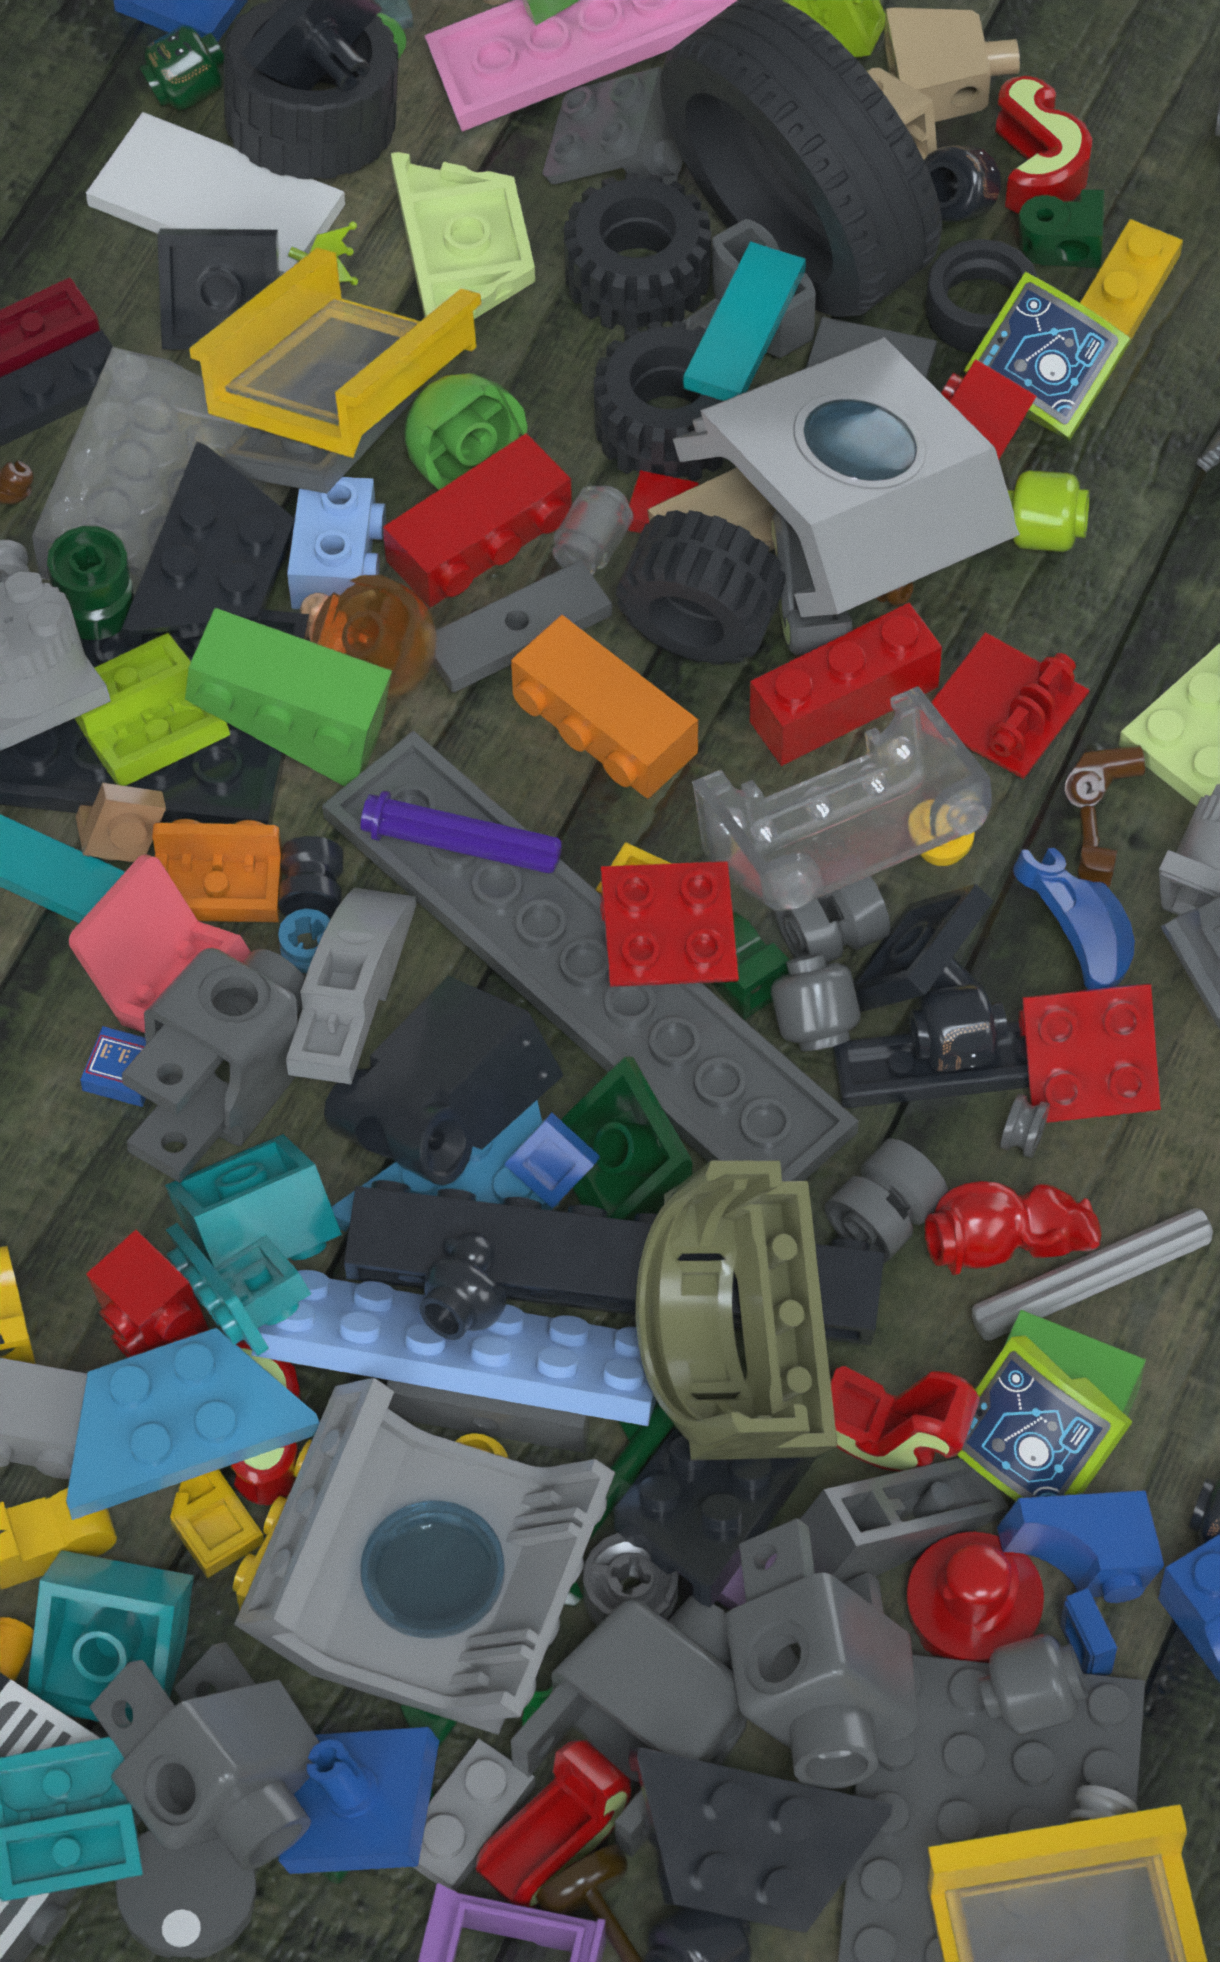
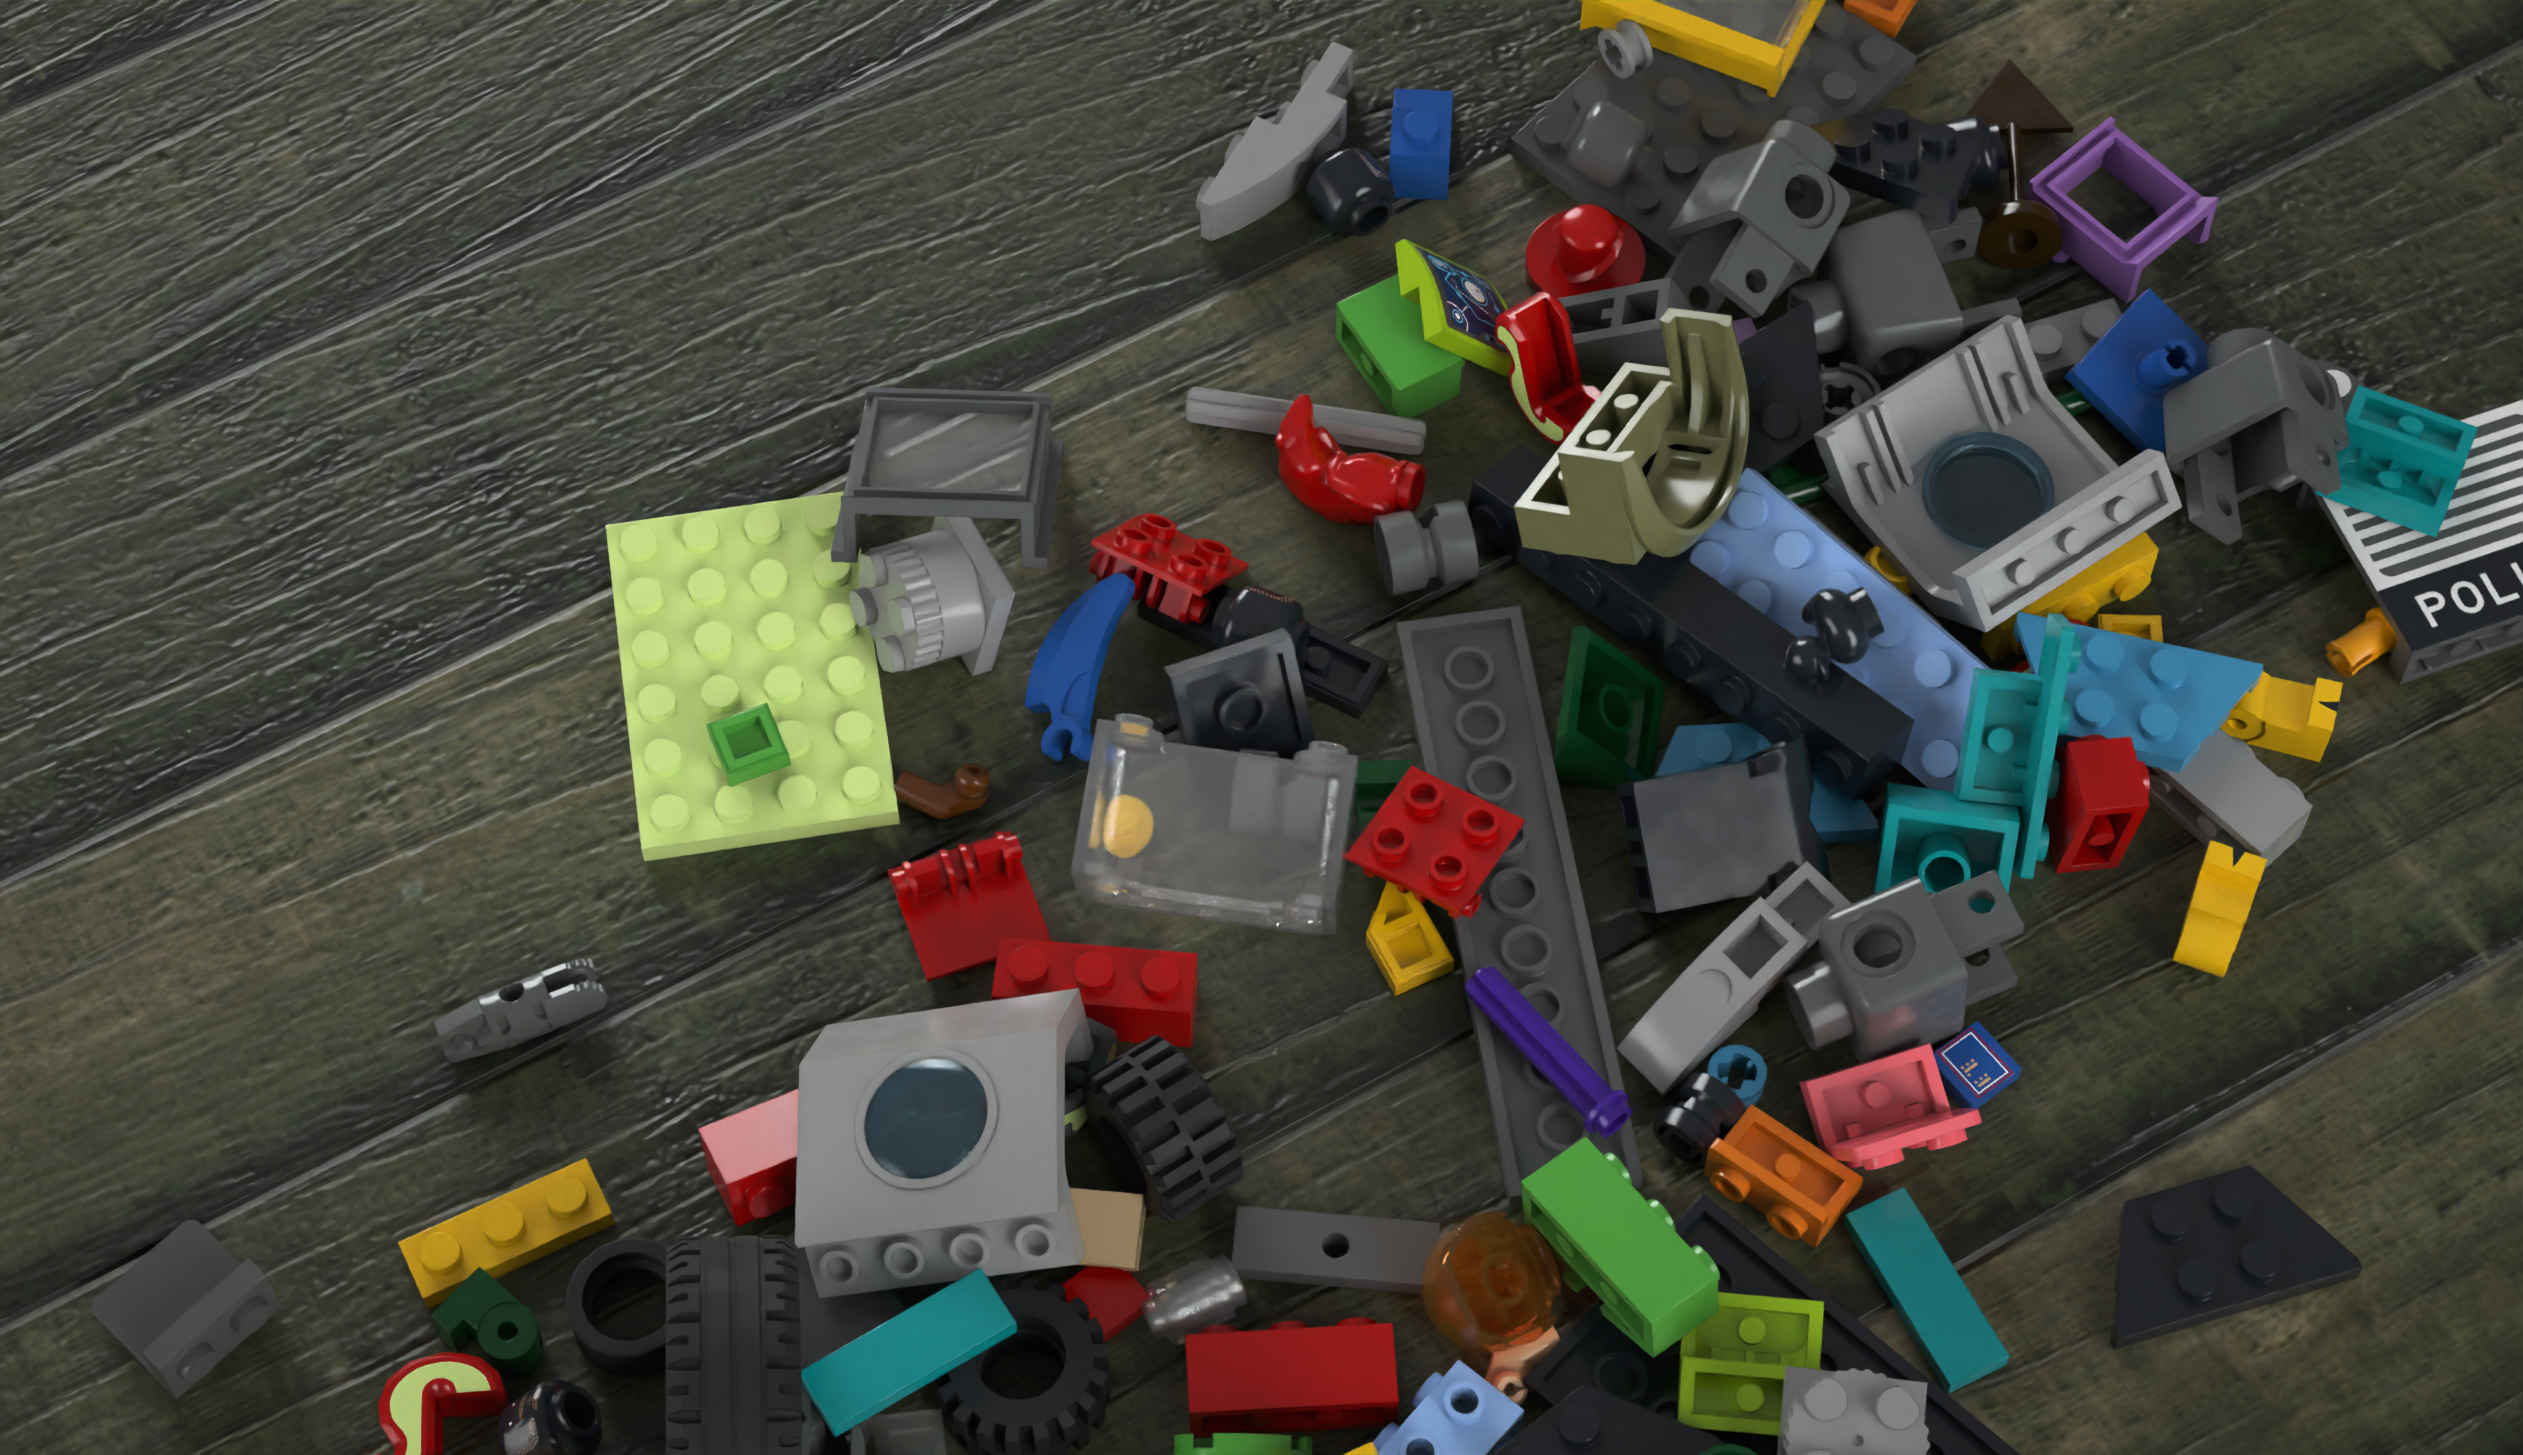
camera: 145 degrees left, 0 degrees up
teal slope [27,1550,194,1723] -> none
medium nougat bracket [76,783,166,862] -> none
red animal [476,1740,631,1908] -> none
blue tile [504,1112,600,1208] -> none
orange brick [511,615,698,799] -> none
dark grey head [771,953,861,1051] -> none
slope [964,271,1131,441] -> none
blue arch [997,1491,1164,1603] -> none
dark grey bush [1000,1094,1050,1158] -> none
lime head [1008,470,1089,552] -> none
blue tile [1060,1588,1117,1676] -> none
reddish brown hand [1078,806,1117,887] -> none

